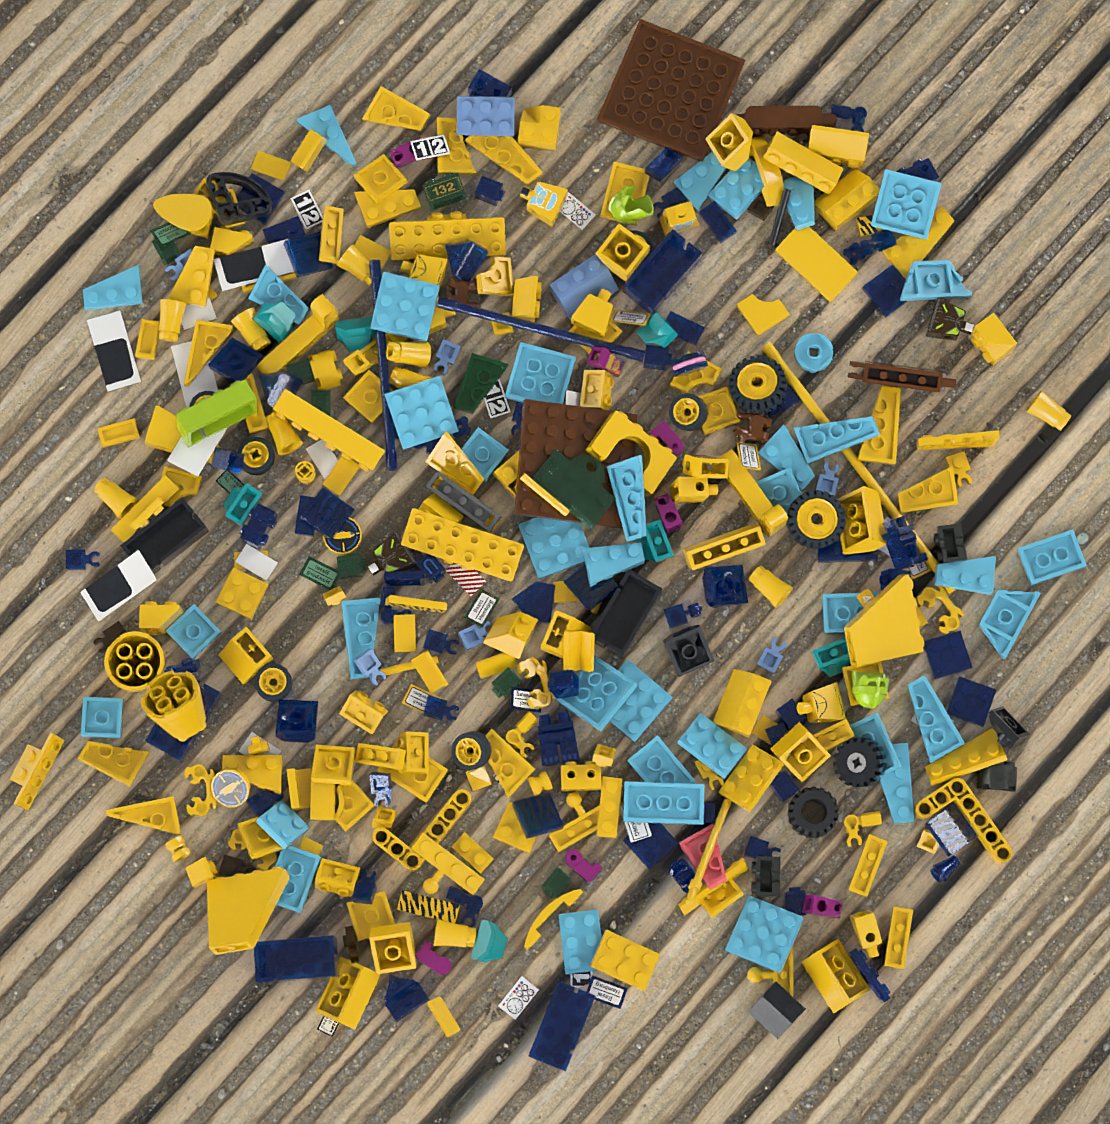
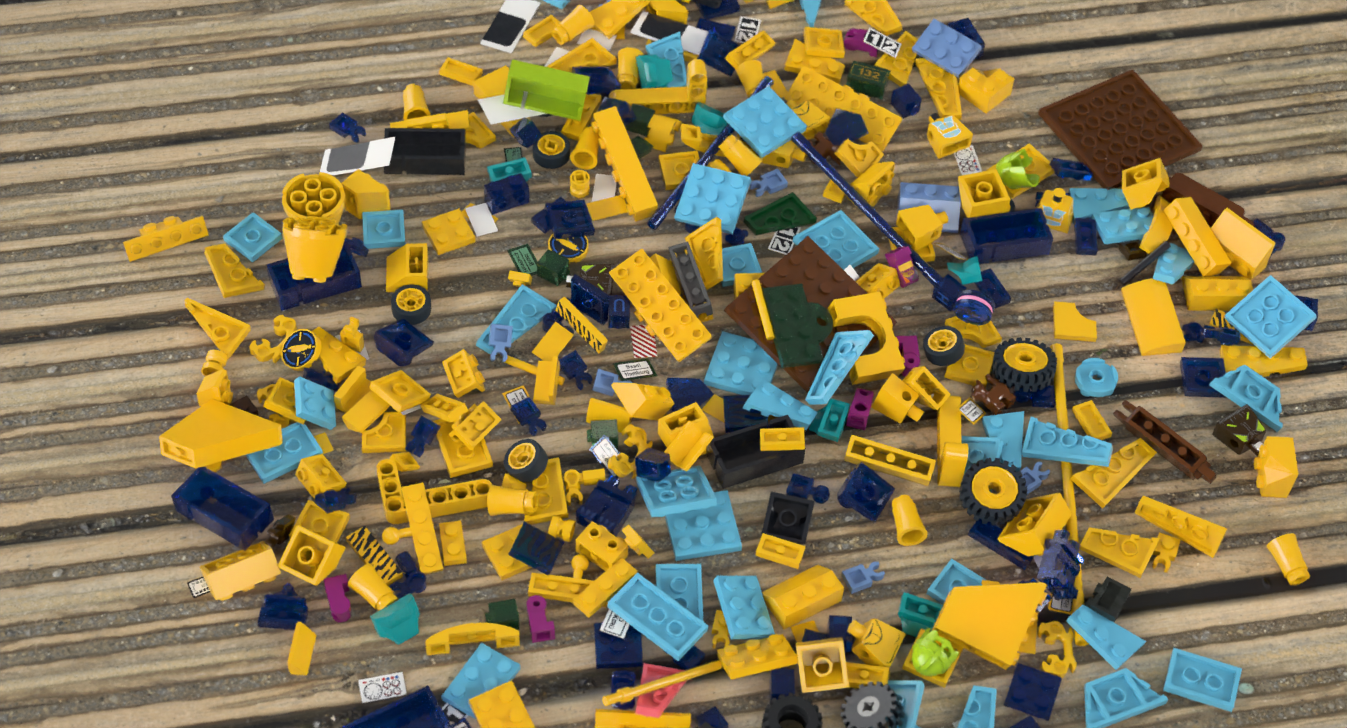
camera: 35 degrees right, 25 degrees down
none -> yellow plant [487,485,538,516]
none -> yellow plate [755,533,806,569]
none -> yellow plate [760,427,805,451]
none -> yellow plate [1072,400,1112,440]

